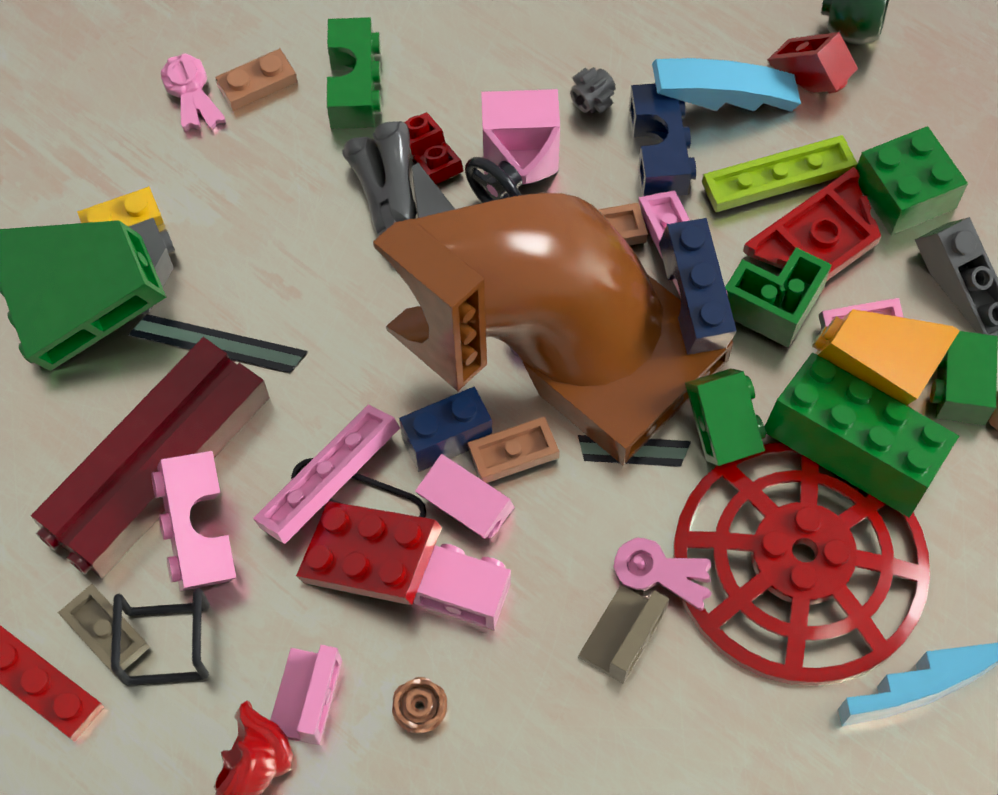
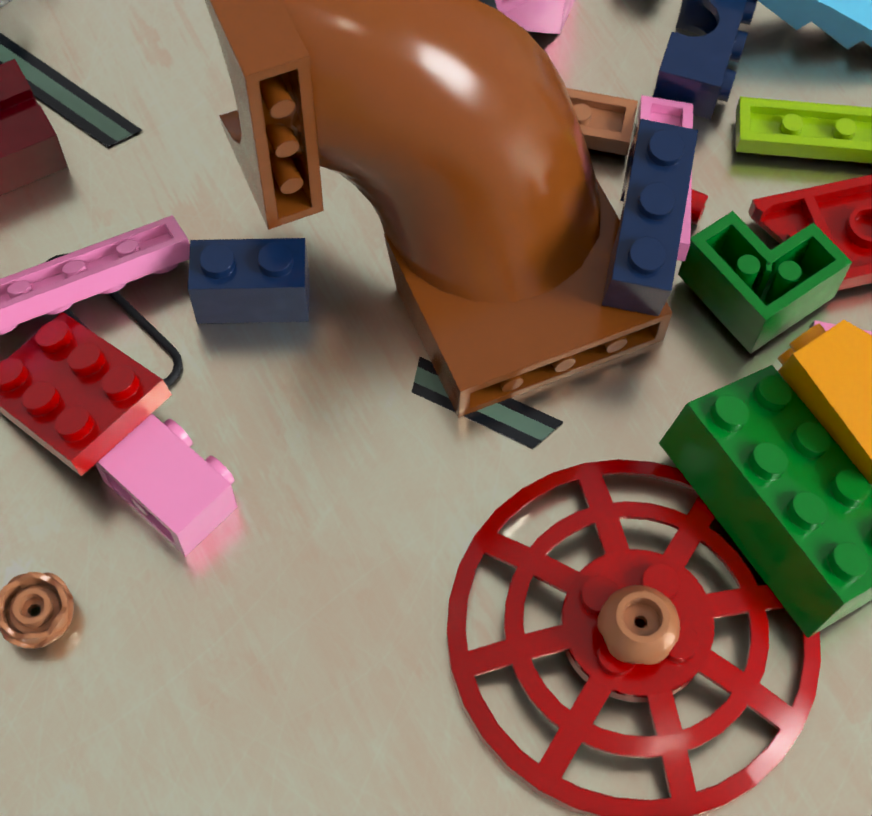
camera: 20 degrees right, 0 degrees up
bright pink hinge [415,454,515,539] -> none
nougat plate [468,416,560,483] -> none
dark tan panel [578,584,669,684] -> none
bright pink piece [613,537,712,611] -> none
green brick [685,368,766,466] -> none
none -> nougat plate [597,585,680,665]

